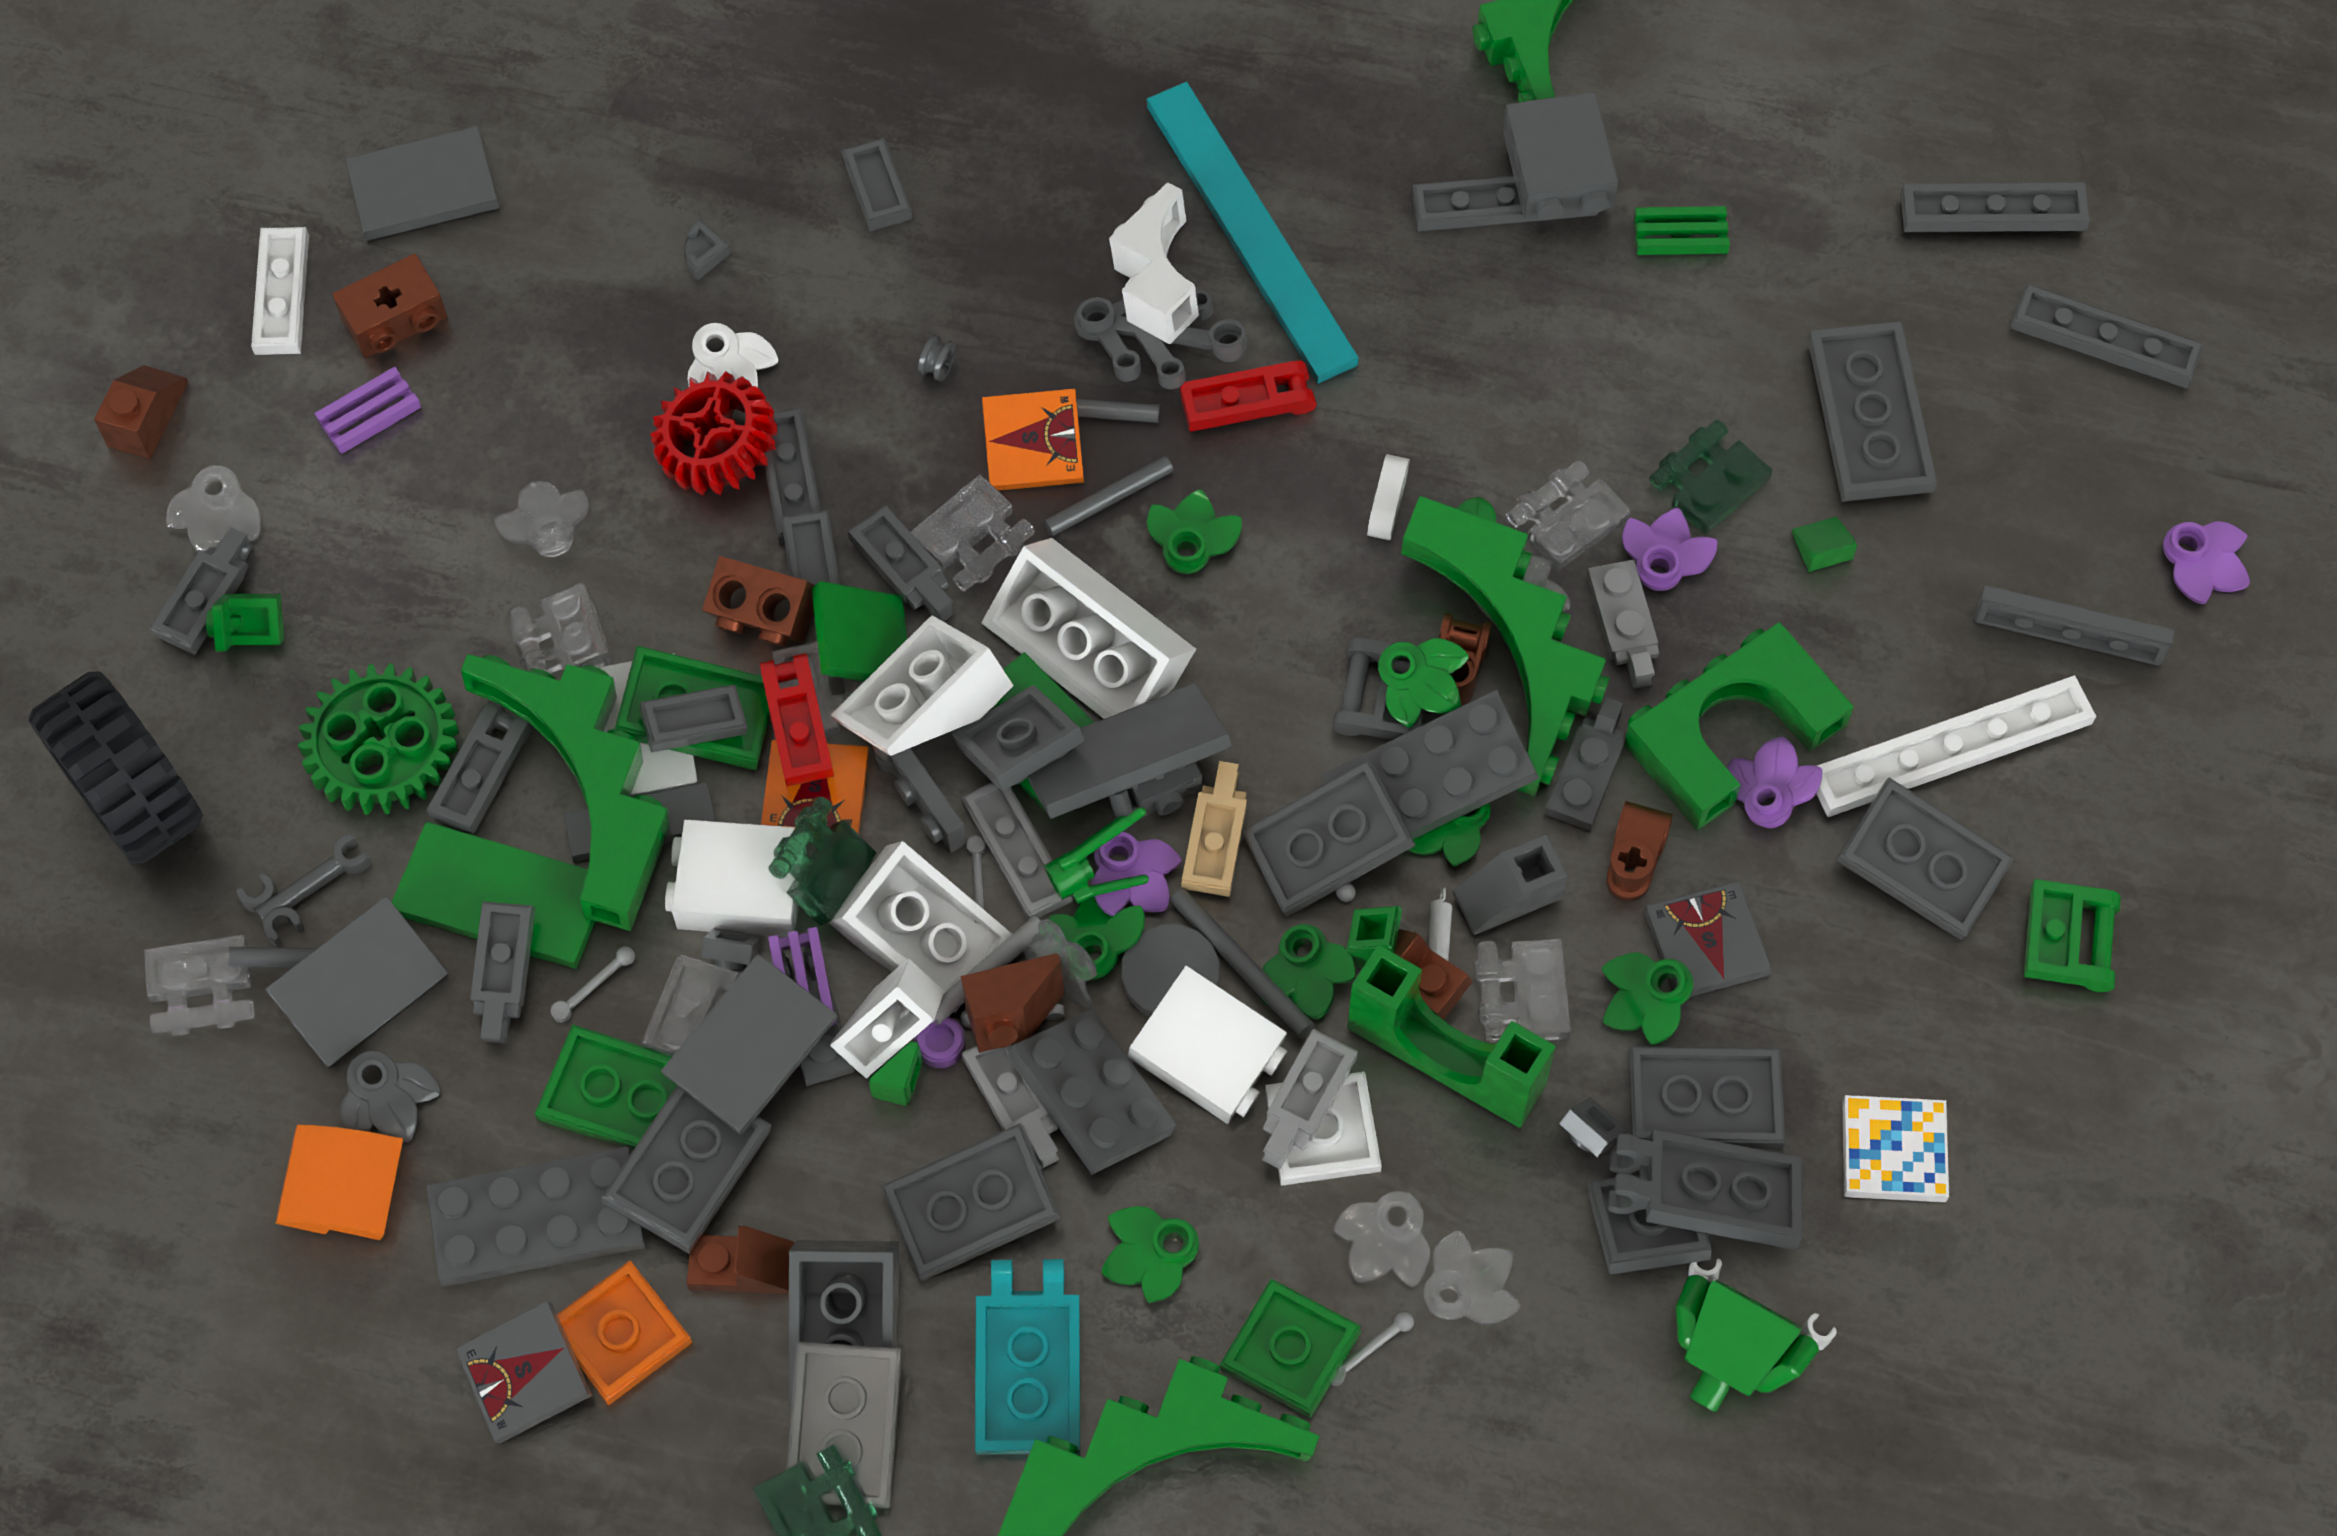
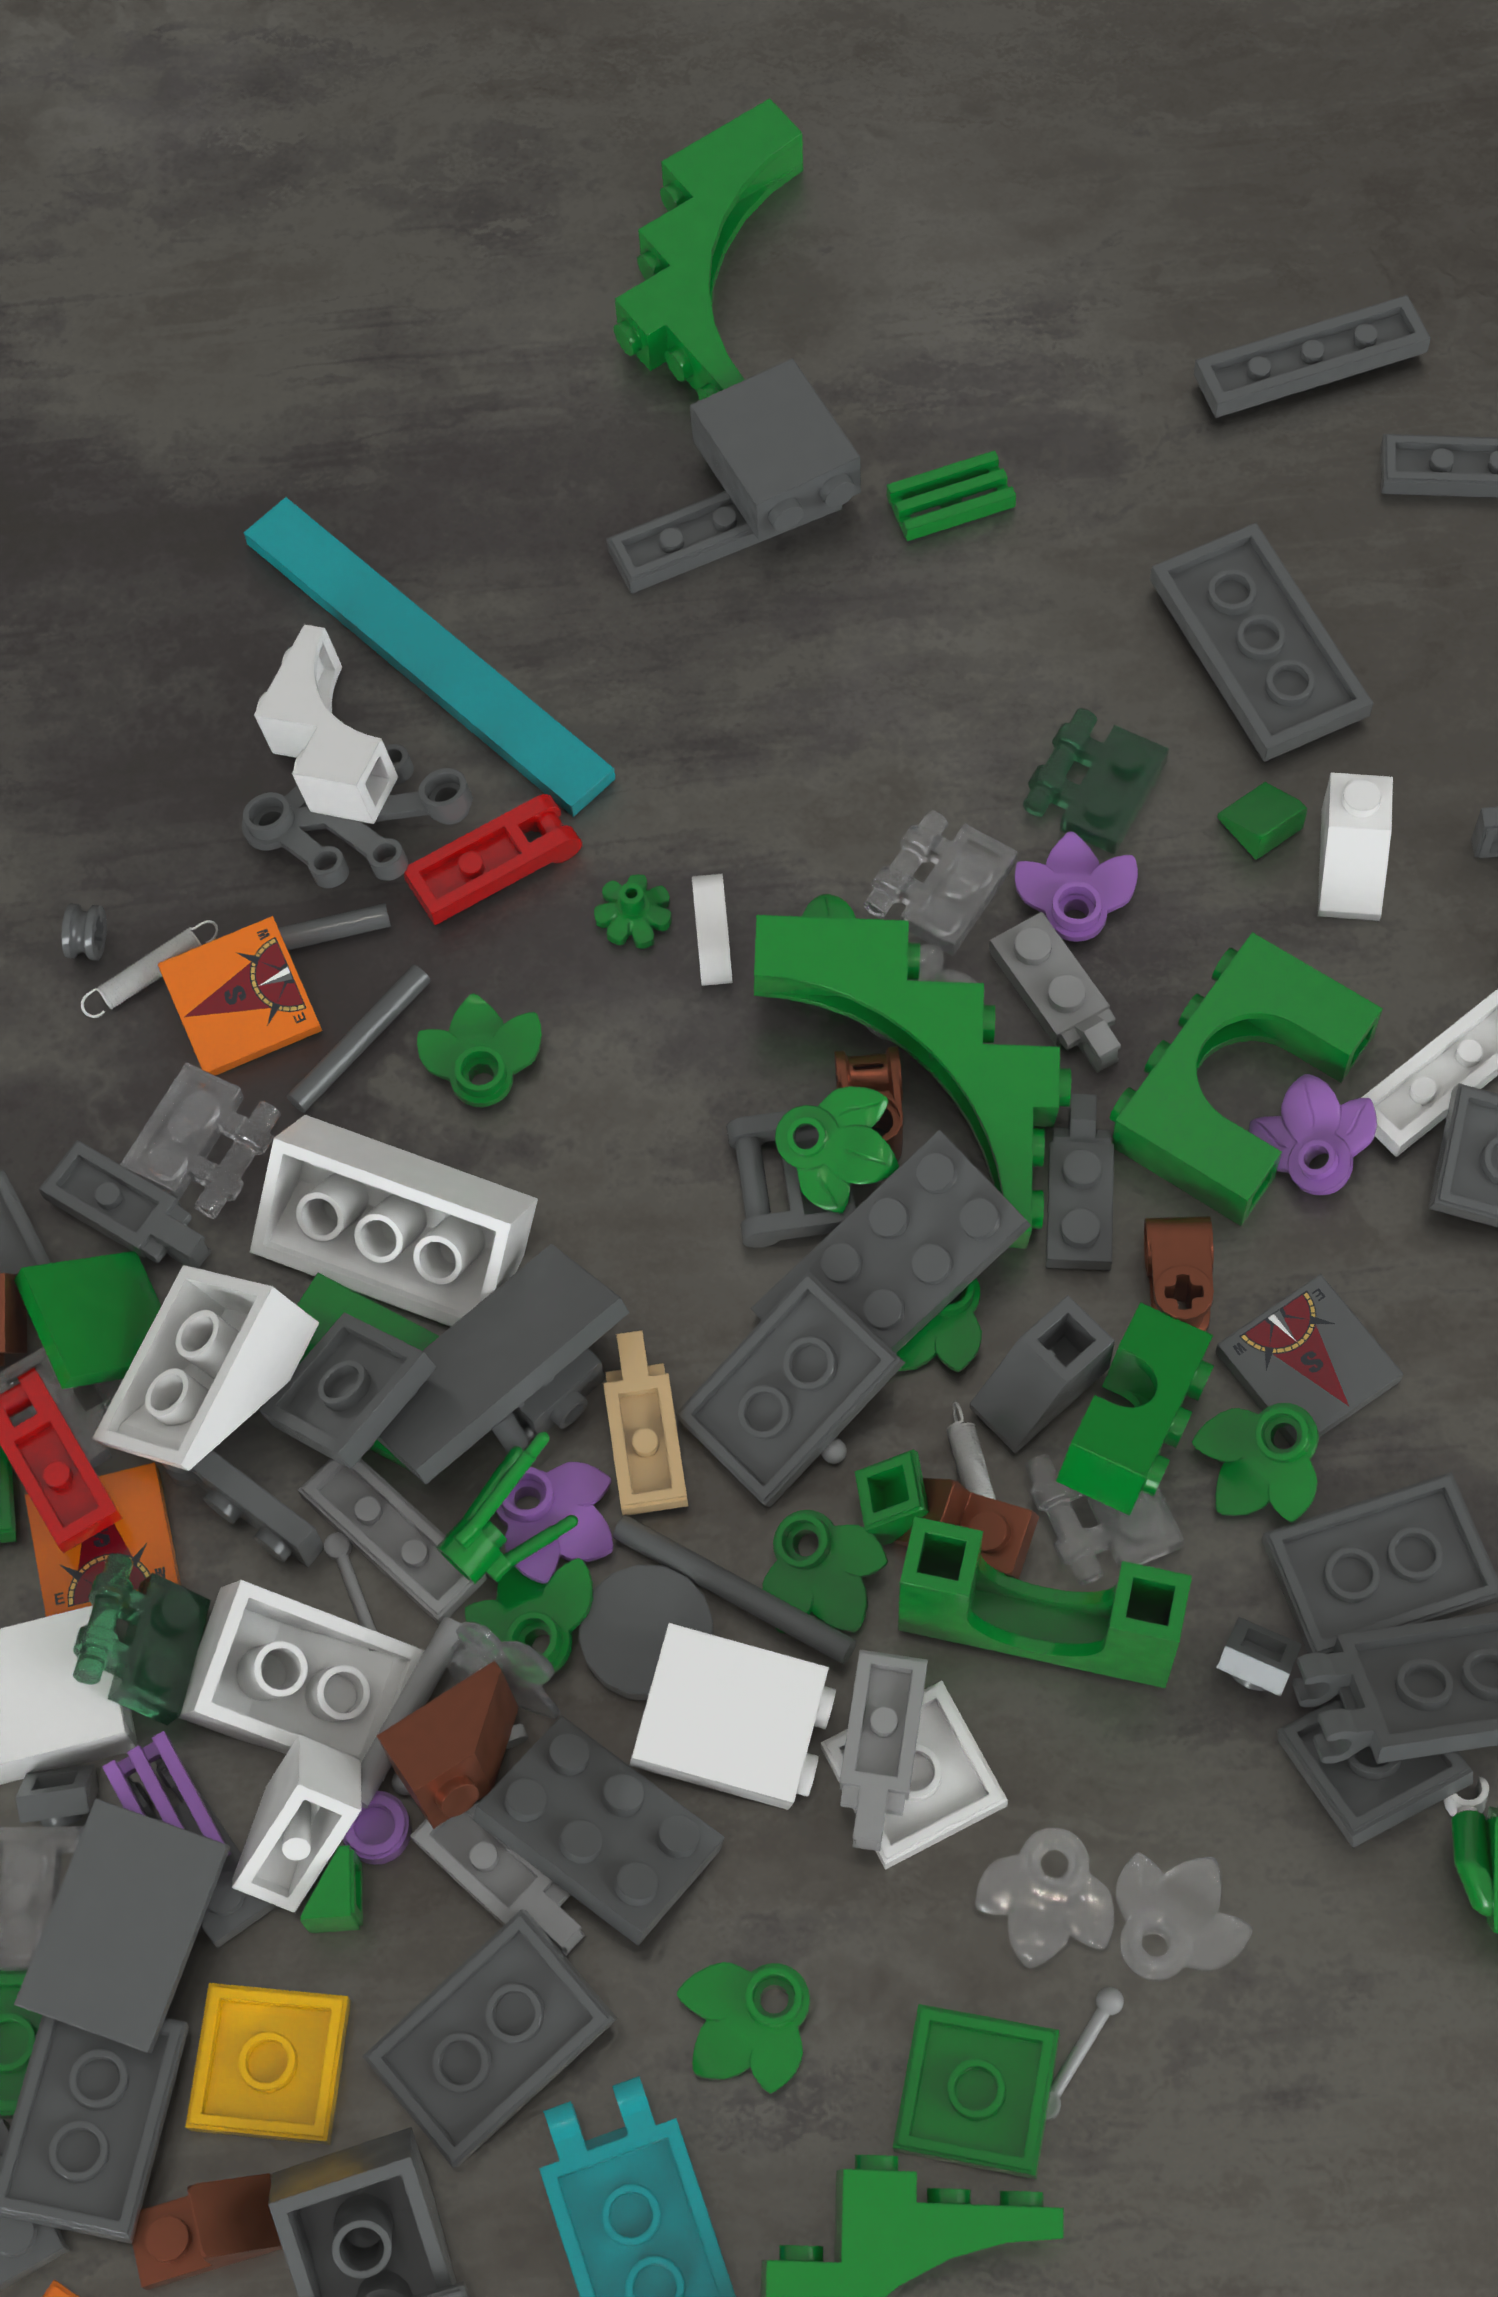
camera: 15 degrees left, 0 degrees up
none -> white piece [81,920,218,1018]
none -> yellow tile [185,1983,351,2145]
none -> green plant [594,874,672,949]
none -> green arch [1056,1302,1214,1516]
none -> white slope [1318,772,1393,921]

